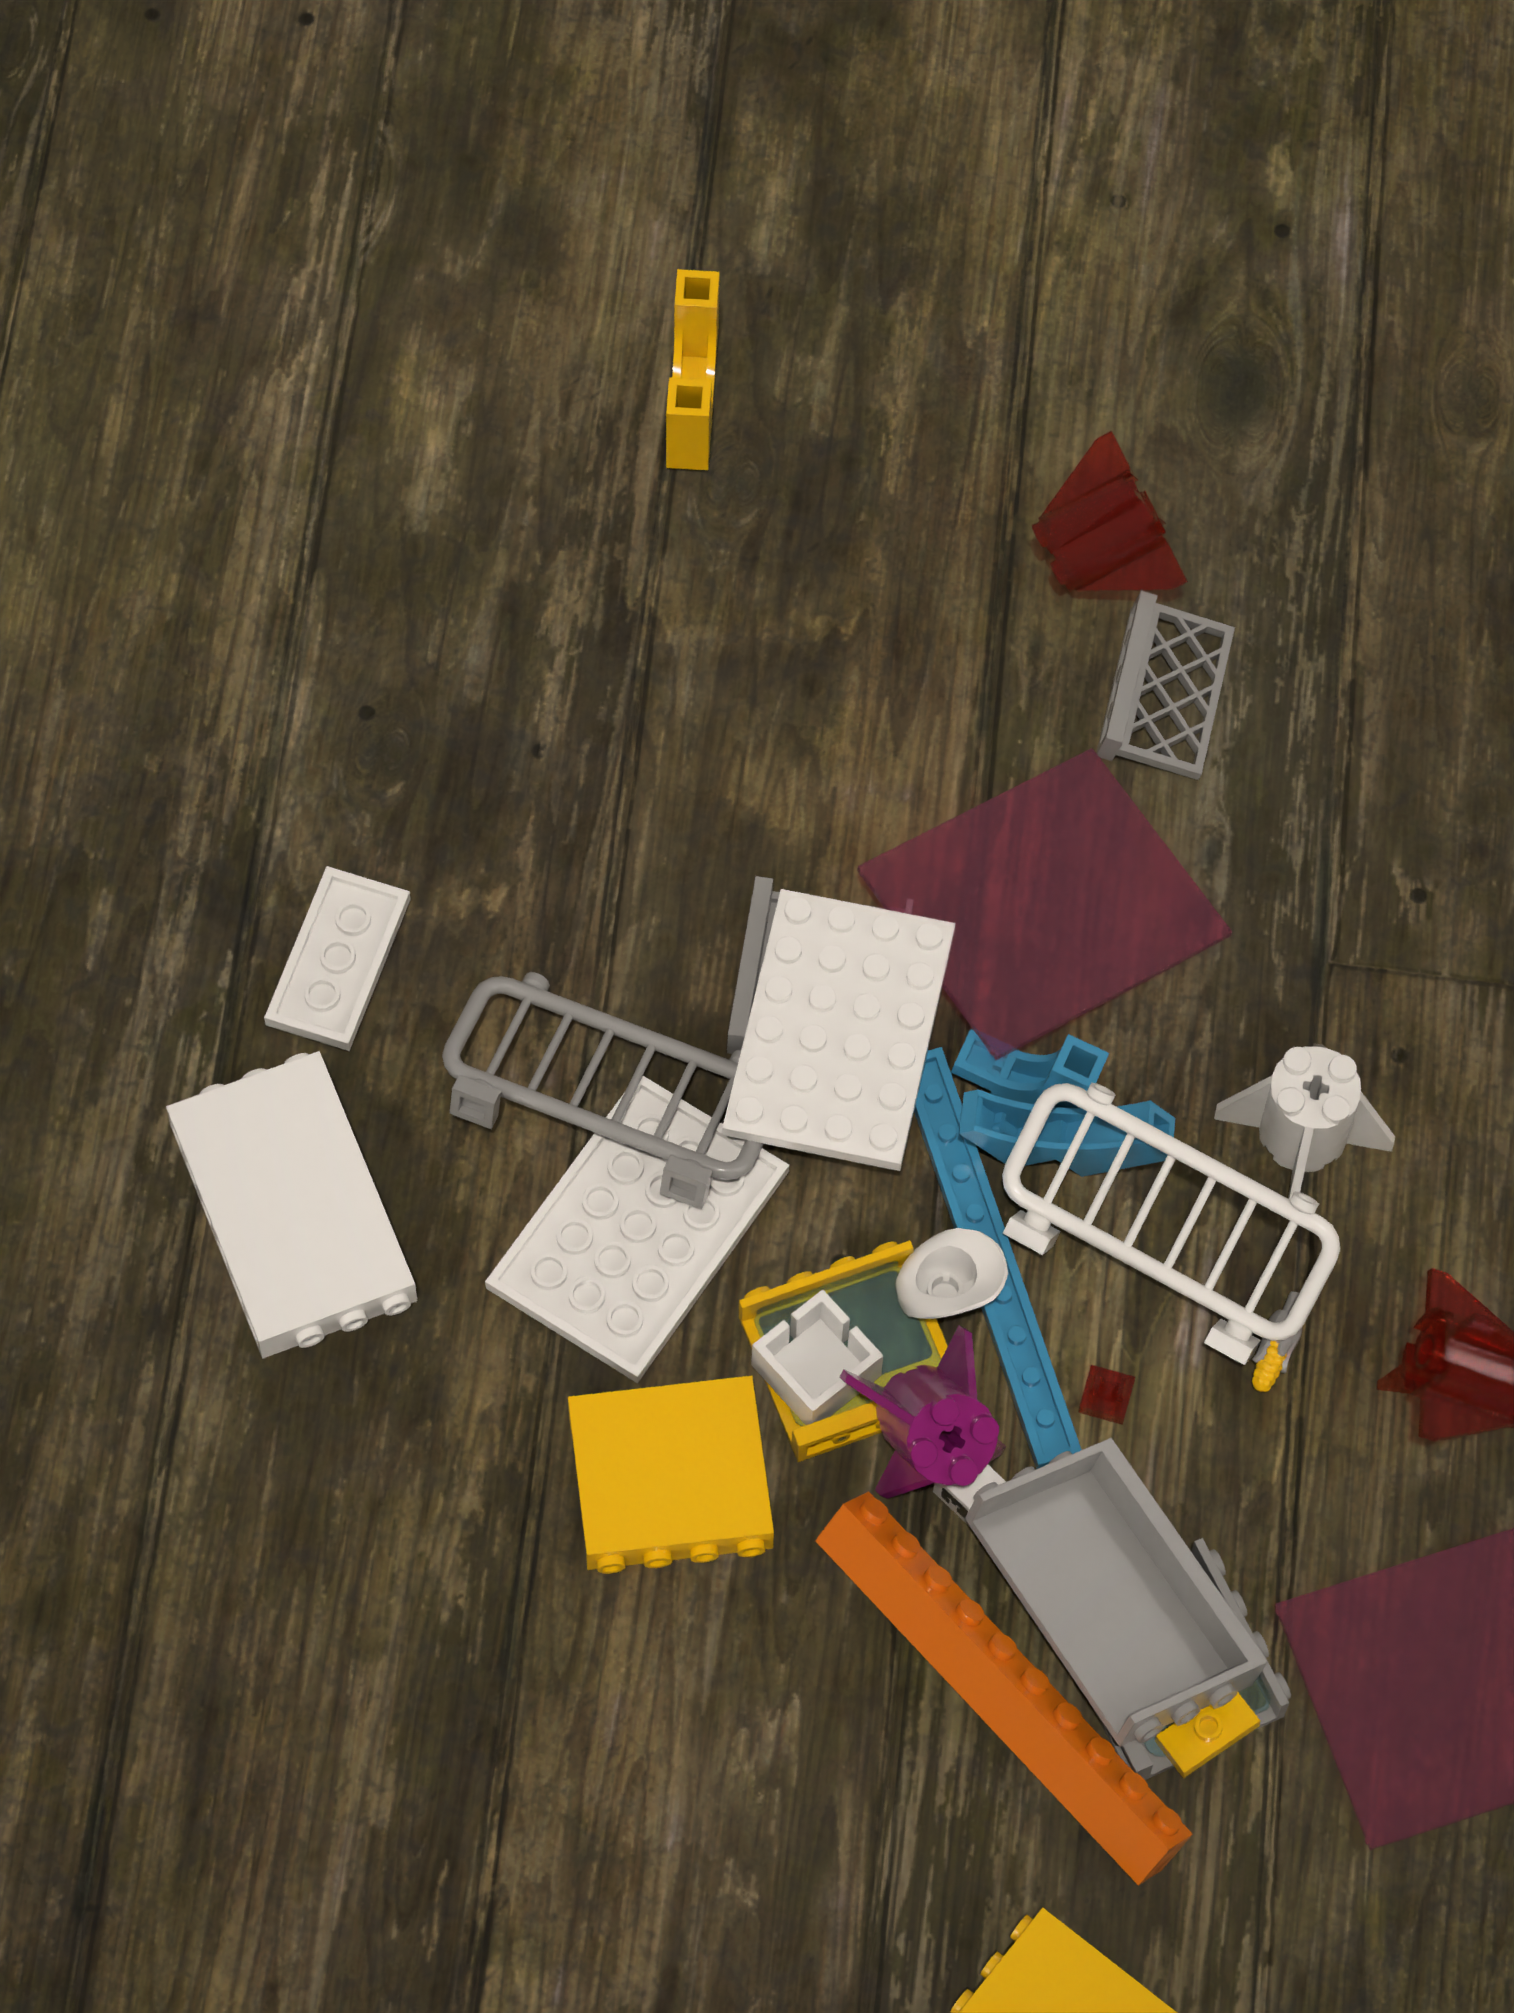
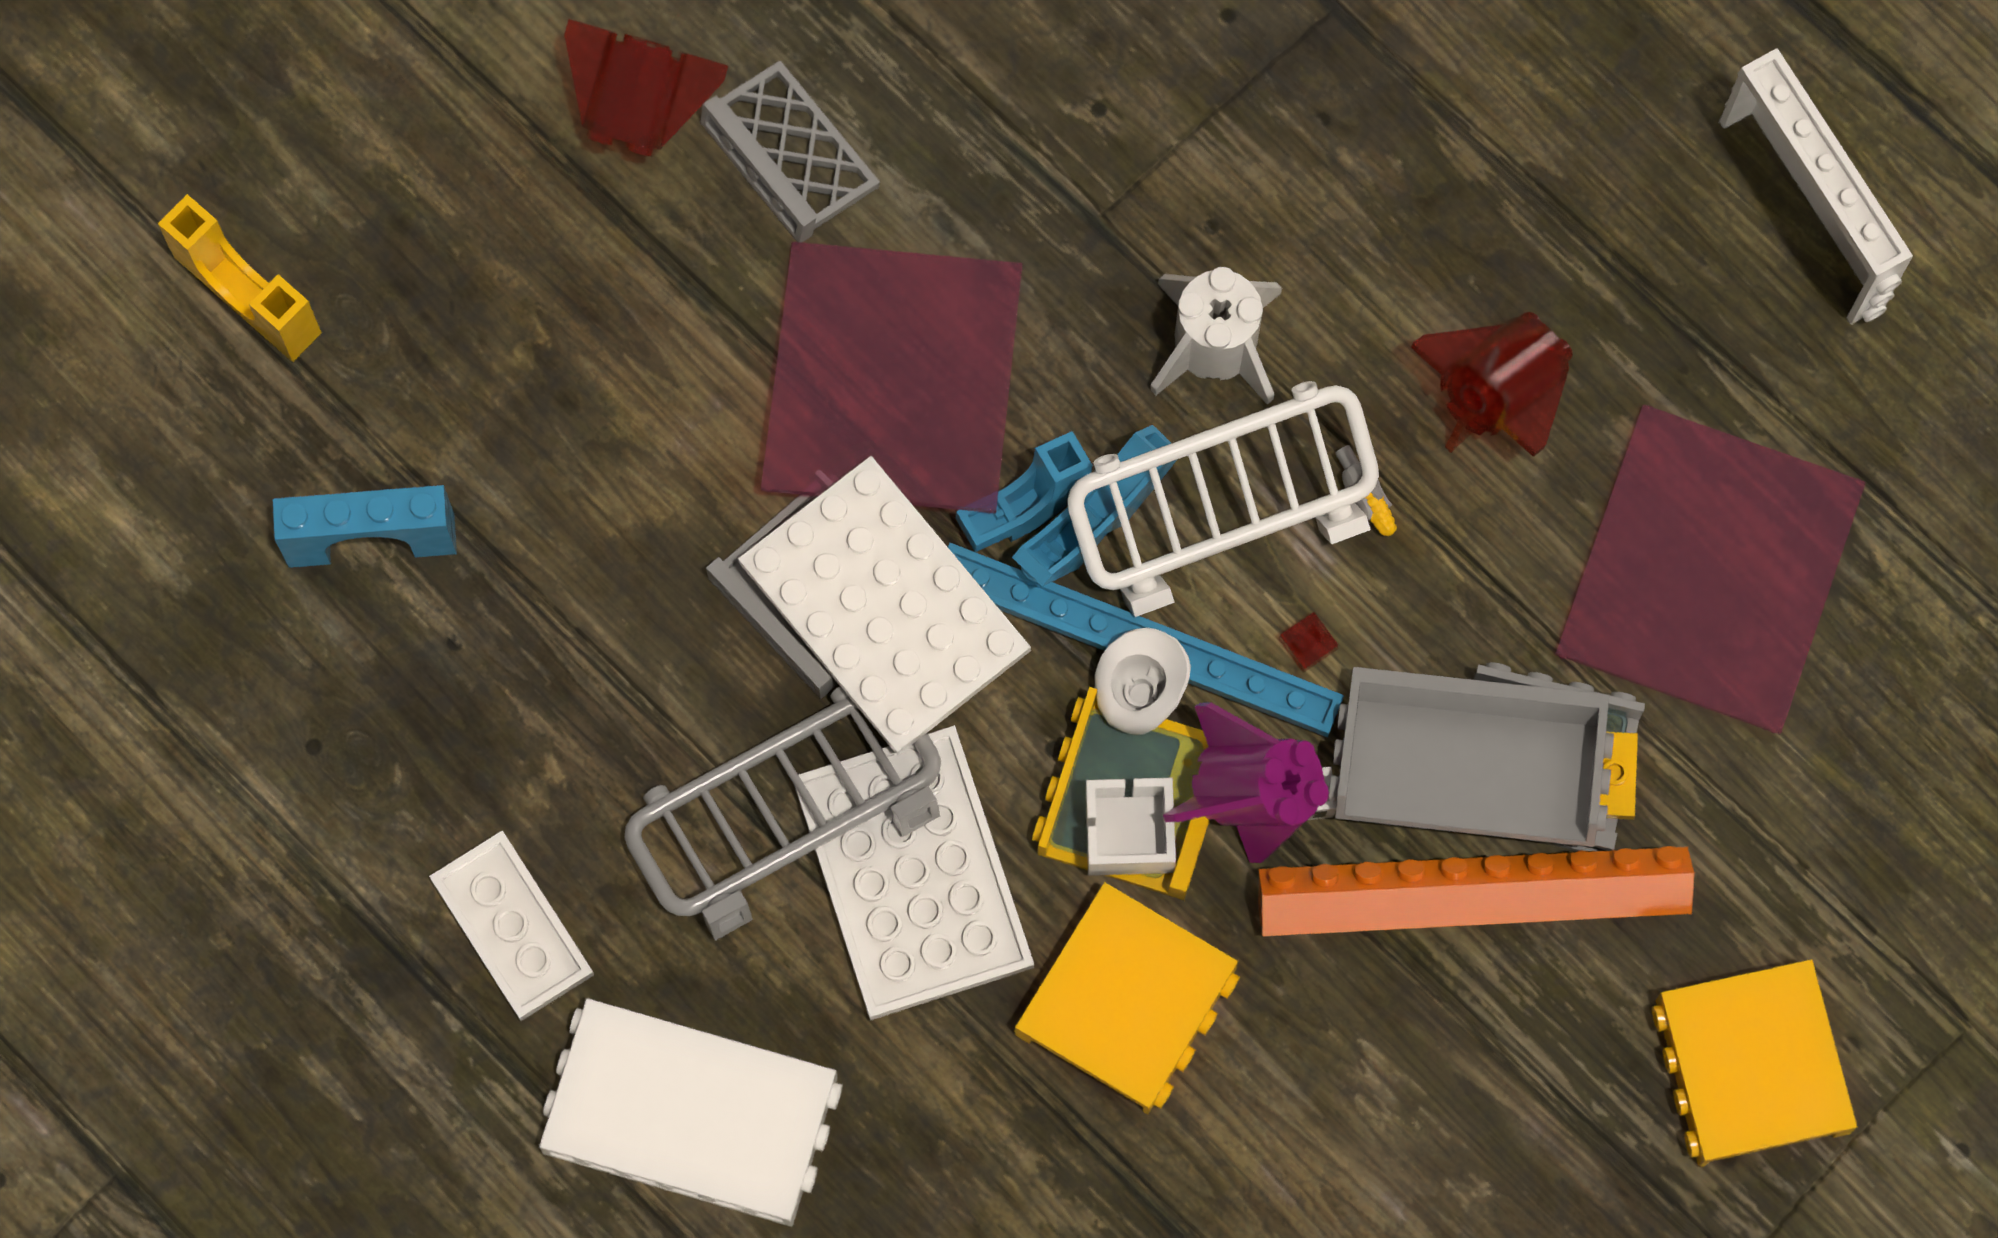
camera: 50 degrees left, 10 degrees up
none -> dark azure arch [273,485,457,568]

